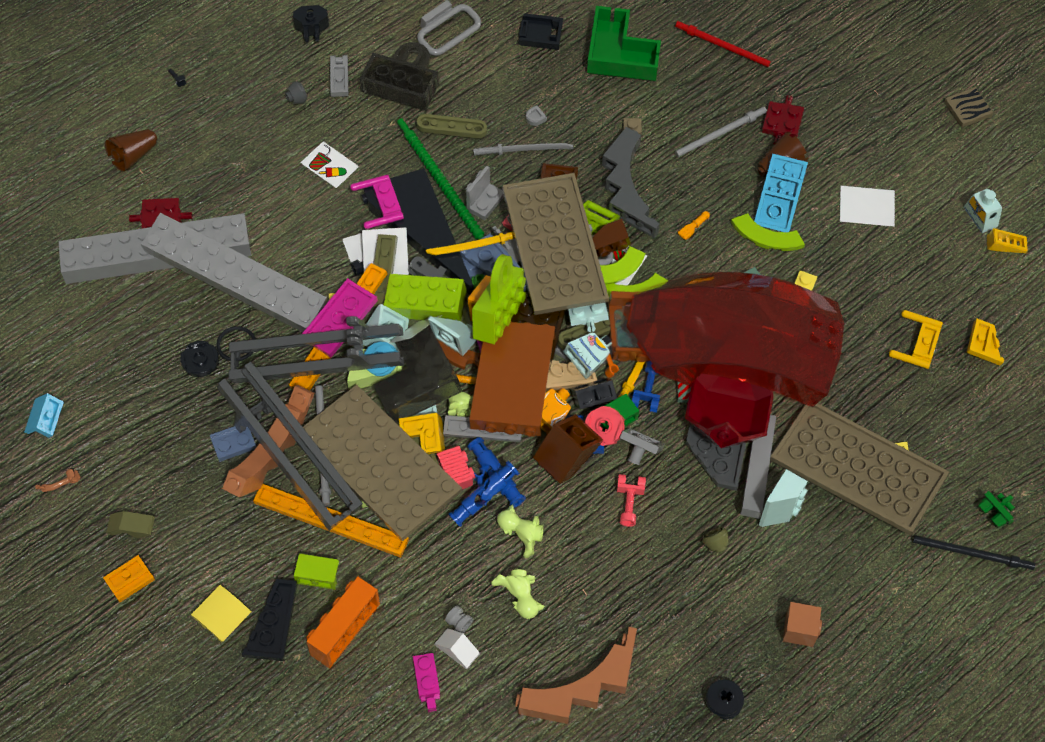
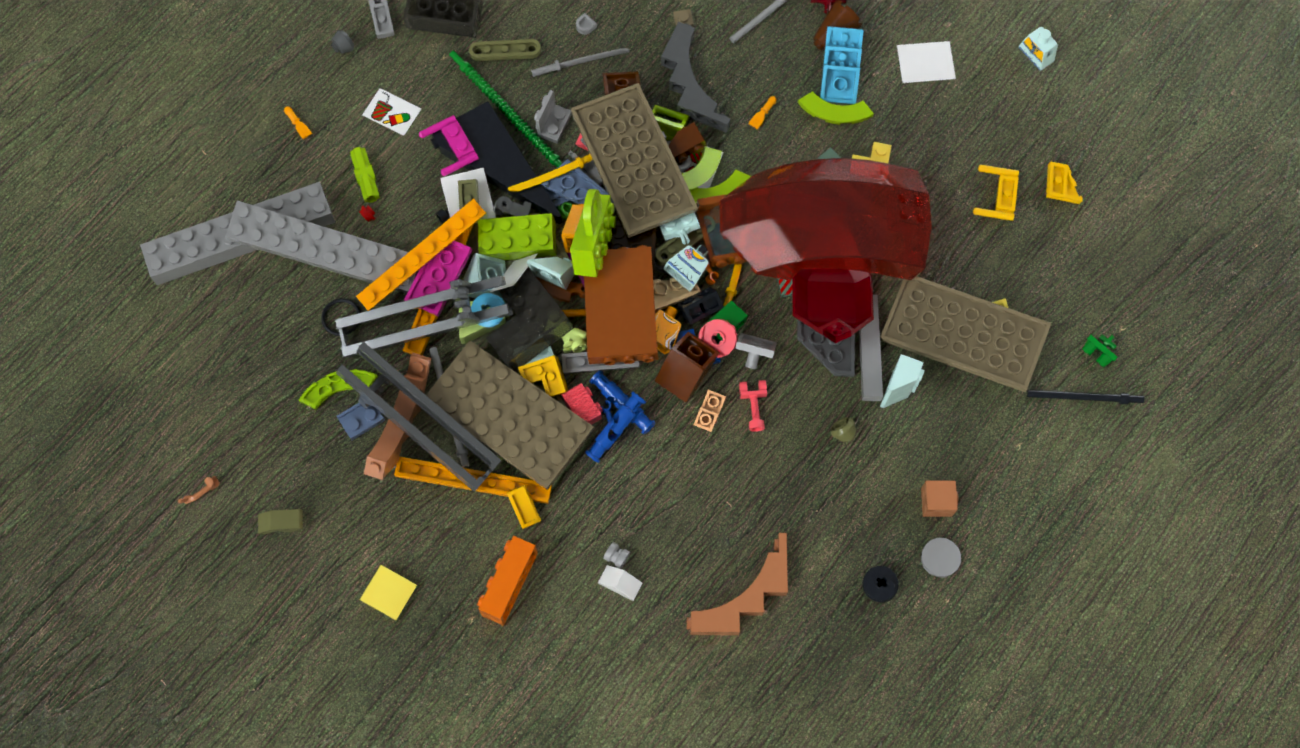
camera: 10 degrees left, 10 degrees up
medium azure panel [24,393,64,438] -> none
light orange plate [103,555,155,603] -> none
reddish brown cone [105,129,157,172] -> none
dark red plate [129,198,193,229] -> none
black hand [168,69,187,87] -> none
black tile [180,341,219,377] -> none
black wing [242,579,298,661] -> none
lime panel [294,554,339,590] -> none
white sticker [343,233,363,262] -> none
dark pink hinge [413,653,440,713] -> none
yellowish green animal [491,569,545,619] -> none
yellowish green animal [497,505,543,558] -> none
blue bar [632,361,661,413] -> none
yellow slope [987,228,1028,253] -> none
none -> light orange piece [284,106,312,139]
none -> lime tile [299,369,378,410]
none -> lime piece [350,147,380,203]
none -> light orange plate [356,198,486,311]
none -> red plate [359,205,376,222]
none -> yellow tile [507,484,541,529]
none -> light nougat slope [694,389,726,432]
none -> light grey tile [921,538,961,578]

